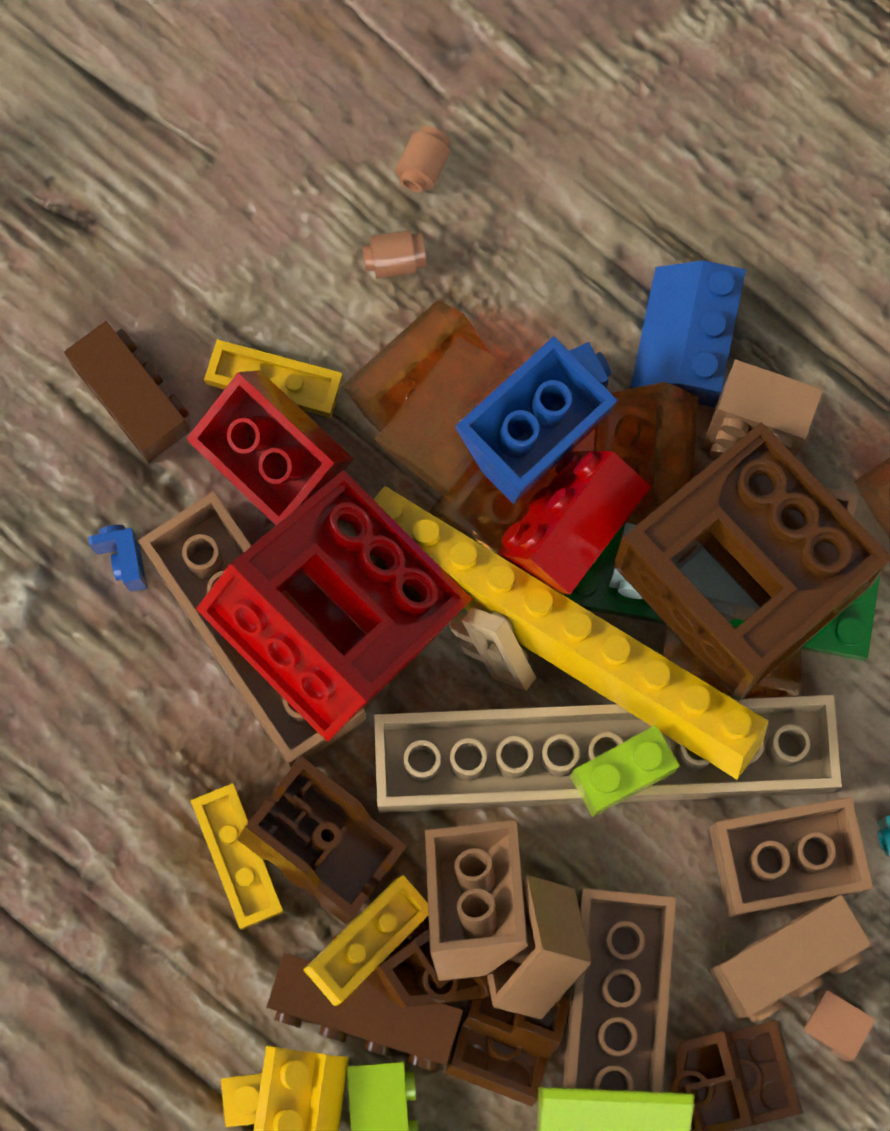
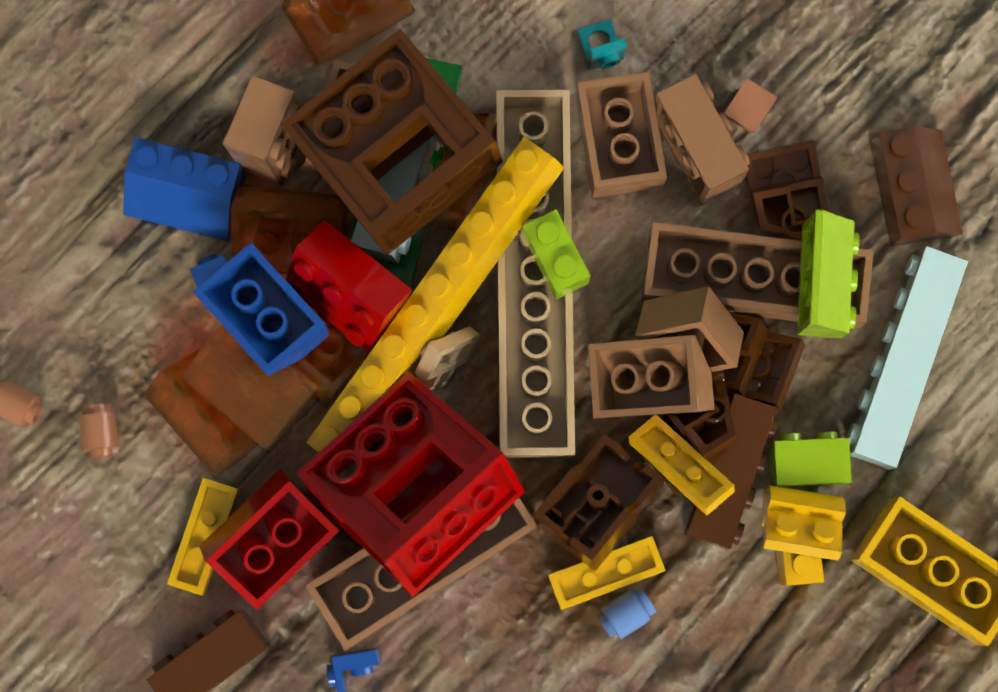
camera: 85 degrees left, 5 degrees up
none -> medium blue brick [598,587,656,640]

